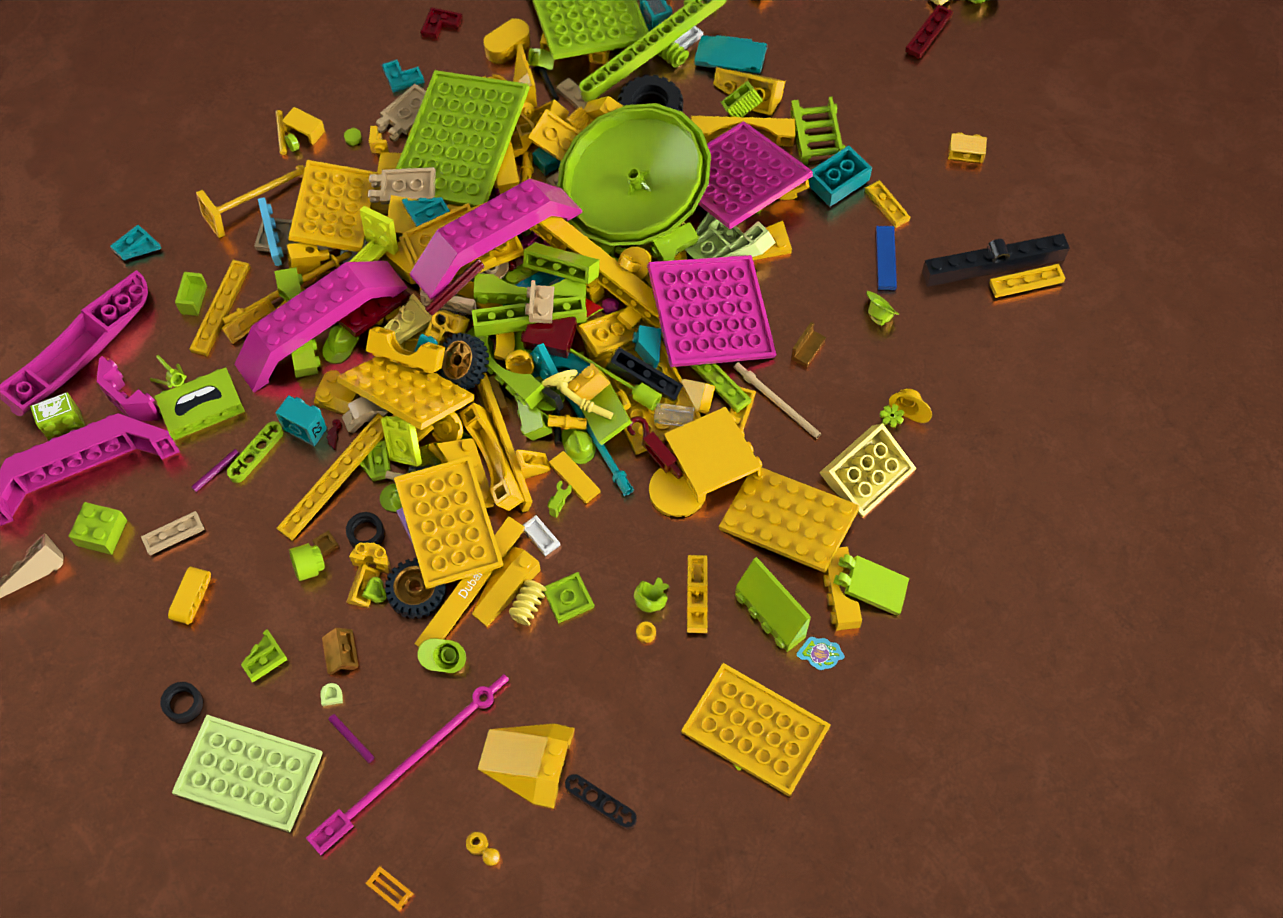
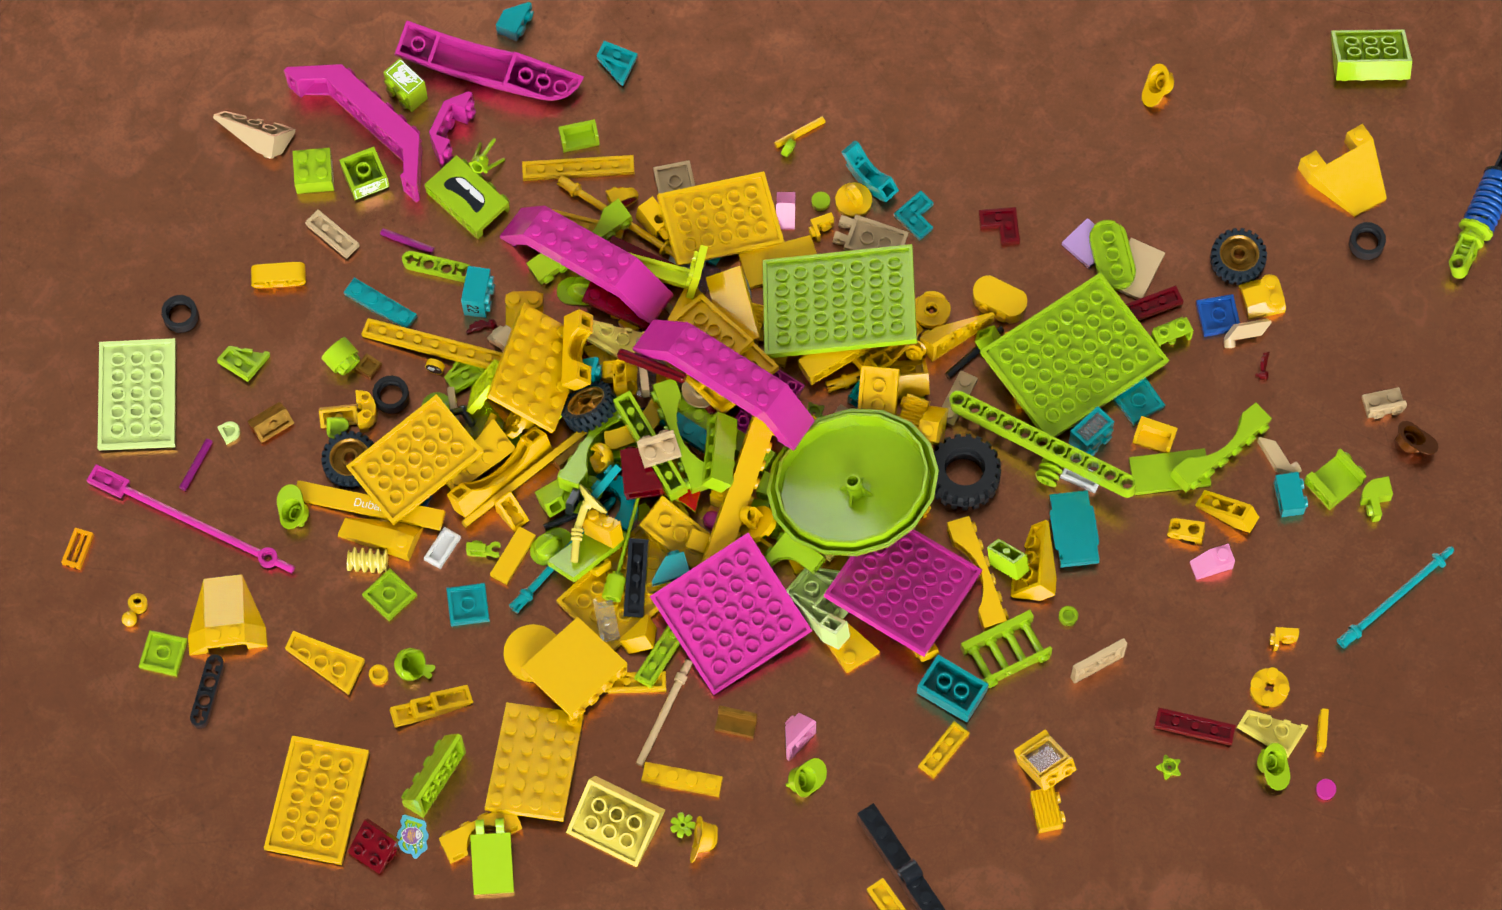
camera: 70 degrees right, 5 degrees up
yellow tile [196,165,305,238] -> none
yellow tile [221,297,276,344] -> none
medium azure plate [258,197,284,266] -> none
yellow panel [282,107,325,145] -> none
tan tile [368,167,436,204] -> none
teal wing [402,197,450,227] -> none
yellow pin [547,414,587,430] -> none
dark red piece [627,416,683,479] -> none
blue tile [876,226,897,290] -> none
none -> lime tile [139,630,188,677]
none -> yellow wing [285,631,365,695]
none -> lime brick [339,146,389,200]
none -> teal plate [344,277,417,328]
none -> dark red plate [348,818,399,874]
none -> tile [425,358,445,375]
none -> teal tile [446,583,490,627]
none -> teal slope [496,2,534,41]
none -> yellow rock [605,186,639,207]
none -> yellow plate [641,762,723,797]
none -> bright pink slope [776,192,795,230]
none -> bright pink slope [785,713,816,761]
none -> yellow tile [835,182,872,218]
none -> teal arch [841,140,899,202]
none -> yellow window [1014,729,1076,791]
none -> lime tile [1058,606,1078,626]
none -> tan tile [1070,638,1127,683]
none -> lime plate [1156,755,1181,780]

